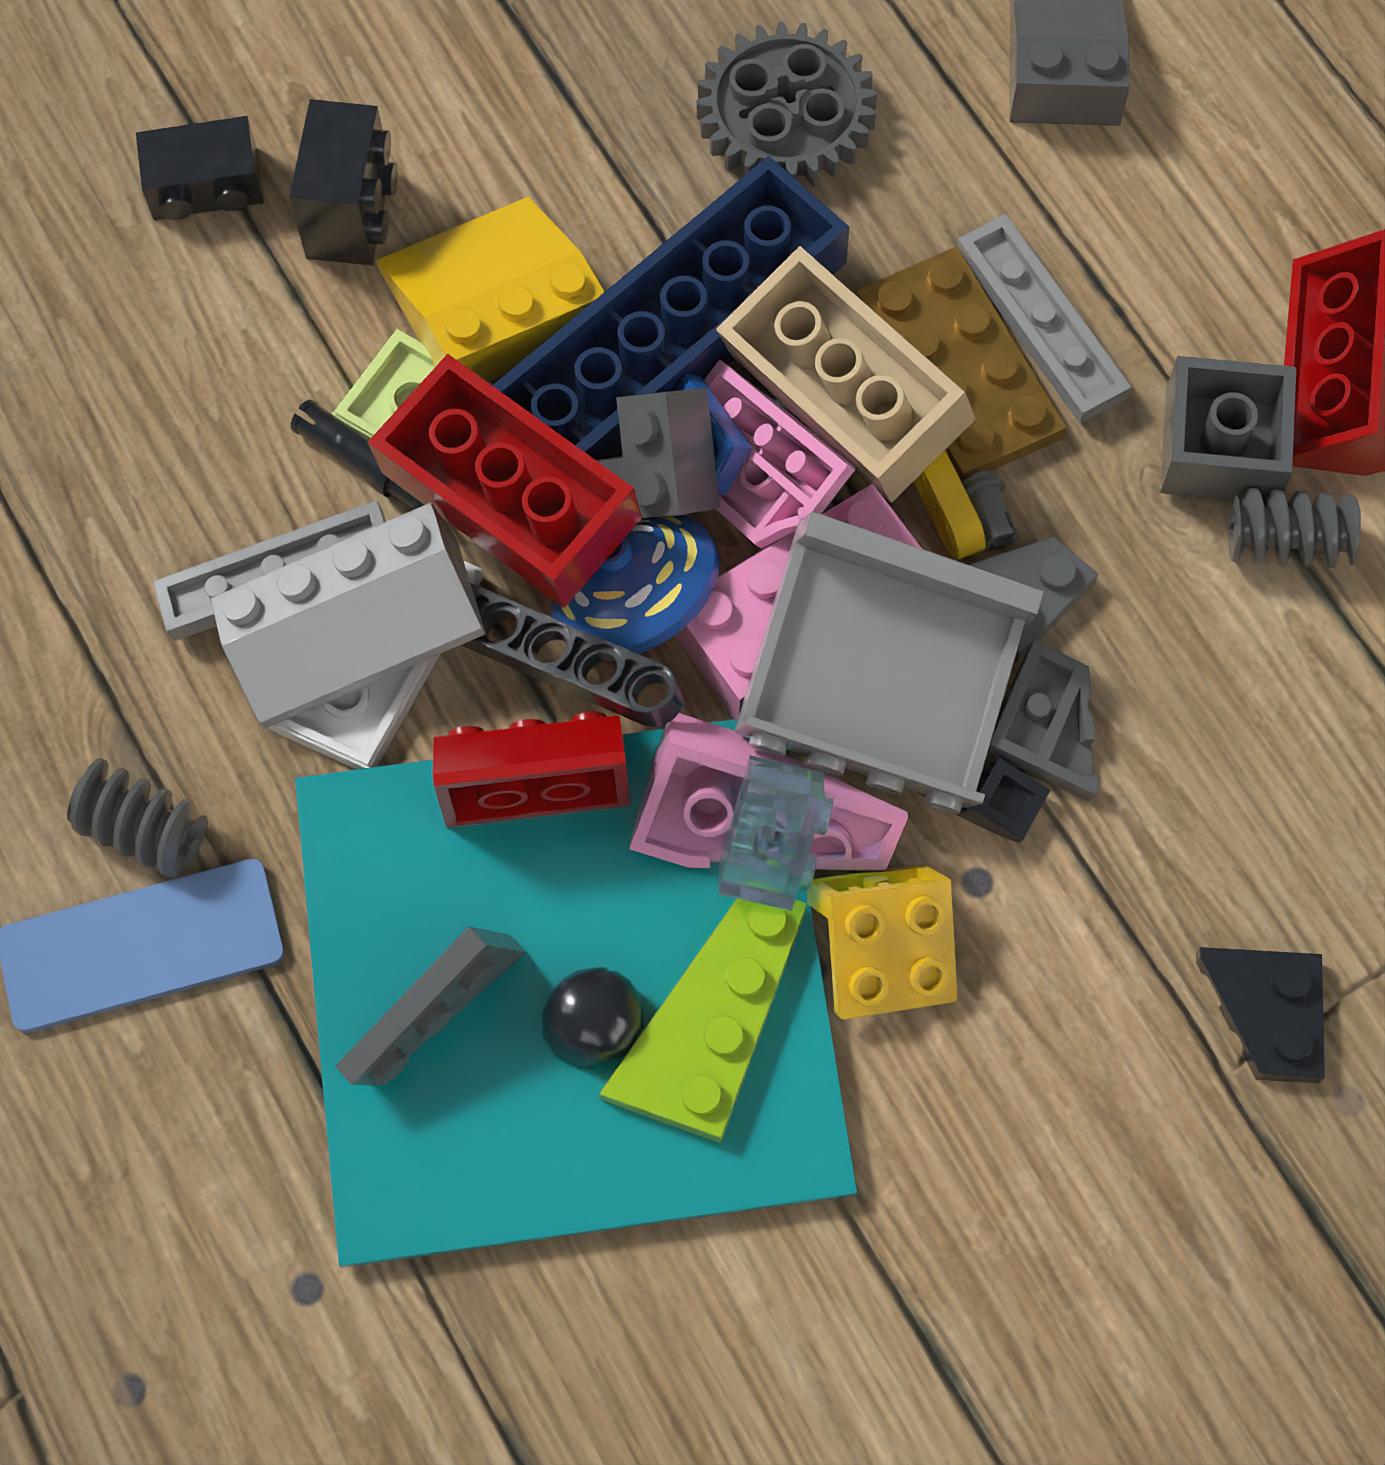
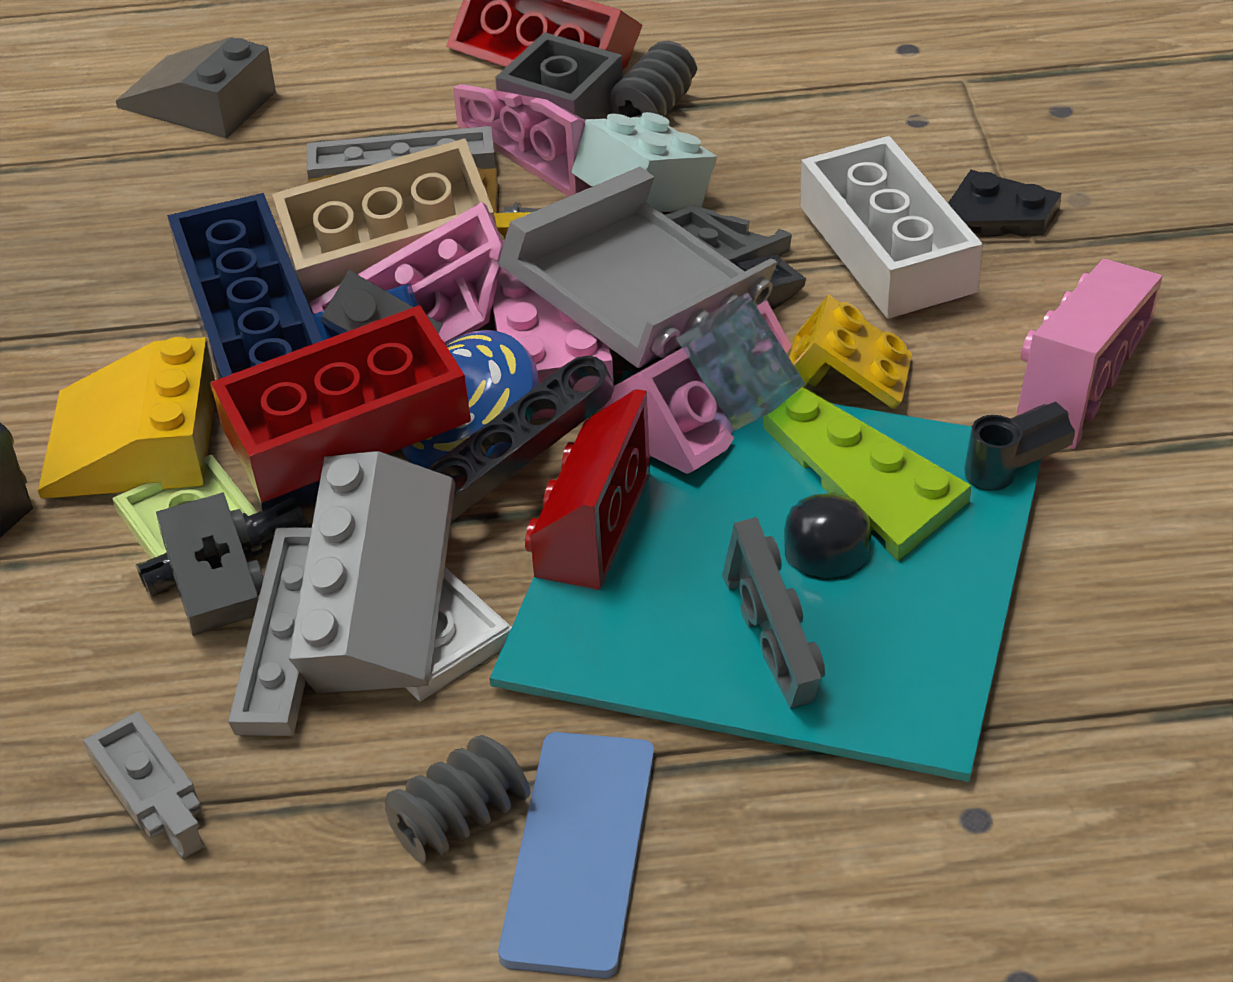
camera: 65 degrees left, 25 degrees down
dark grey gear [696,22,877,186] -> none
none -> light grey hinge [83,711,205,859]
none -> dark grey brick [156,492,264,636]
none -> bright pink wedge [453,84,592,197]
none -> light aqua brick [571,112,717,212]
none -> white brick [800,136,983,319]
none -> black piece [964,401,1075,490]
none -> bright pink wedge [1016,258,1163,449]

